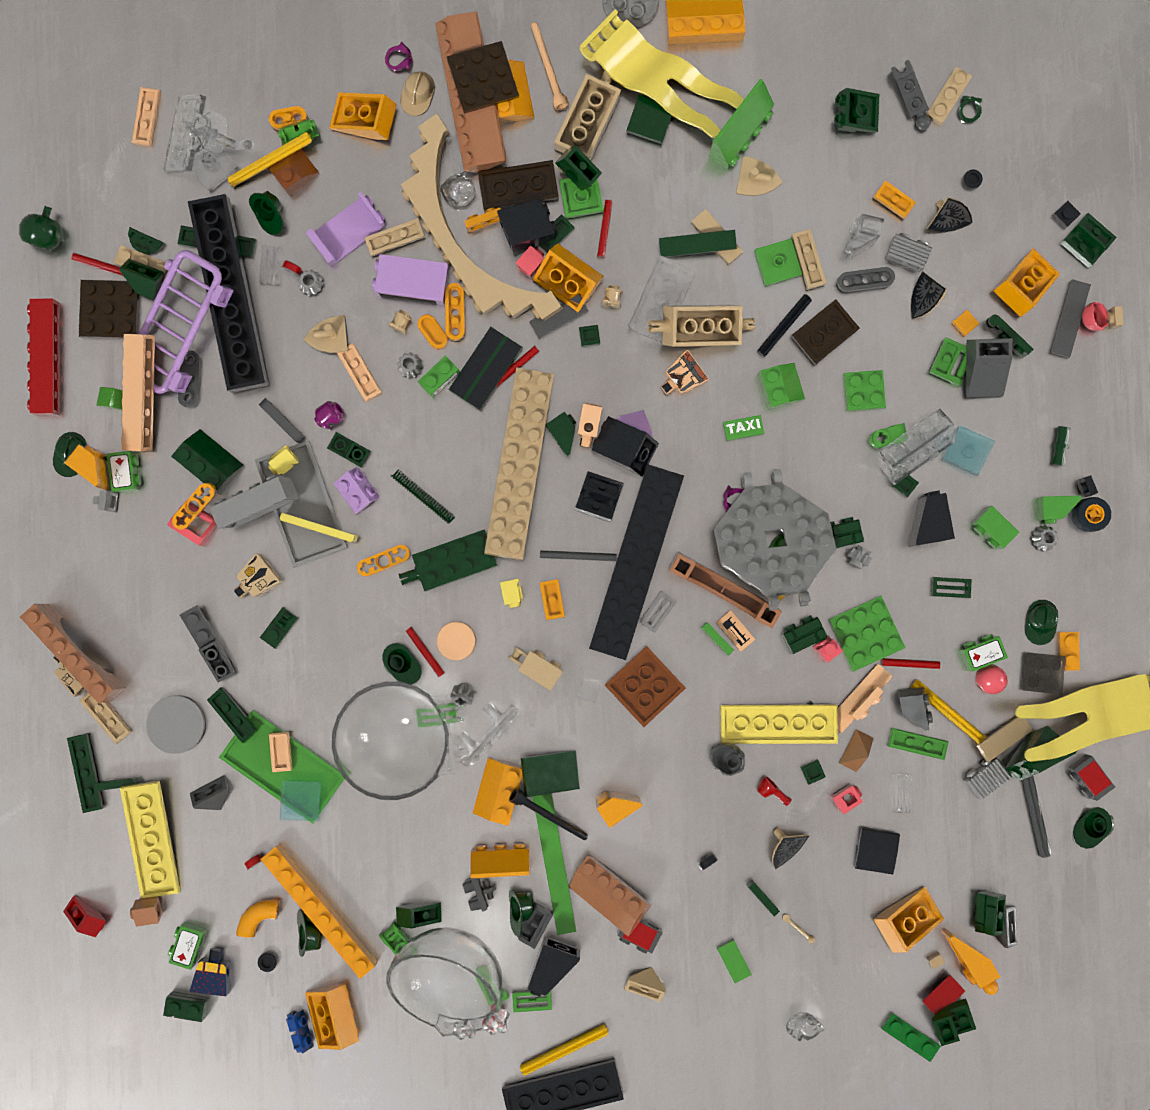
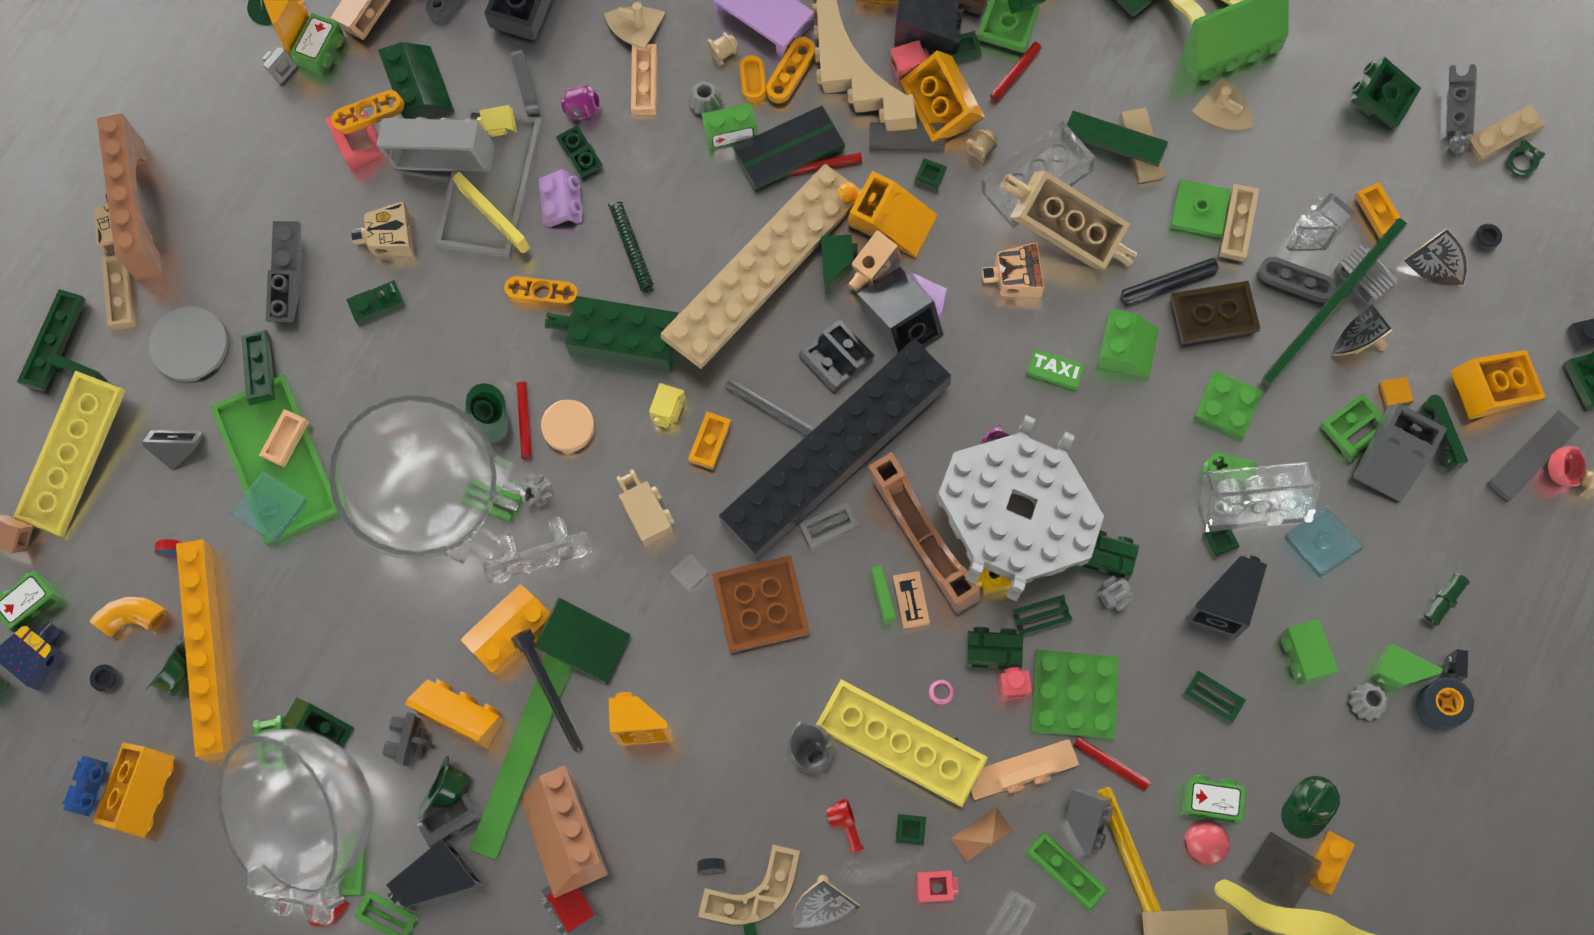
camera: 30 degrees right, 15 degrees down
none -> tan plate [698,845,800,925]
none -> light orange slope [838,171,938,258]
none -> bright pink piece [929,680,955,705]
none -> dark green tile [1012,594,1073,636]
none -> dark green tile [1262,218,1407,389]

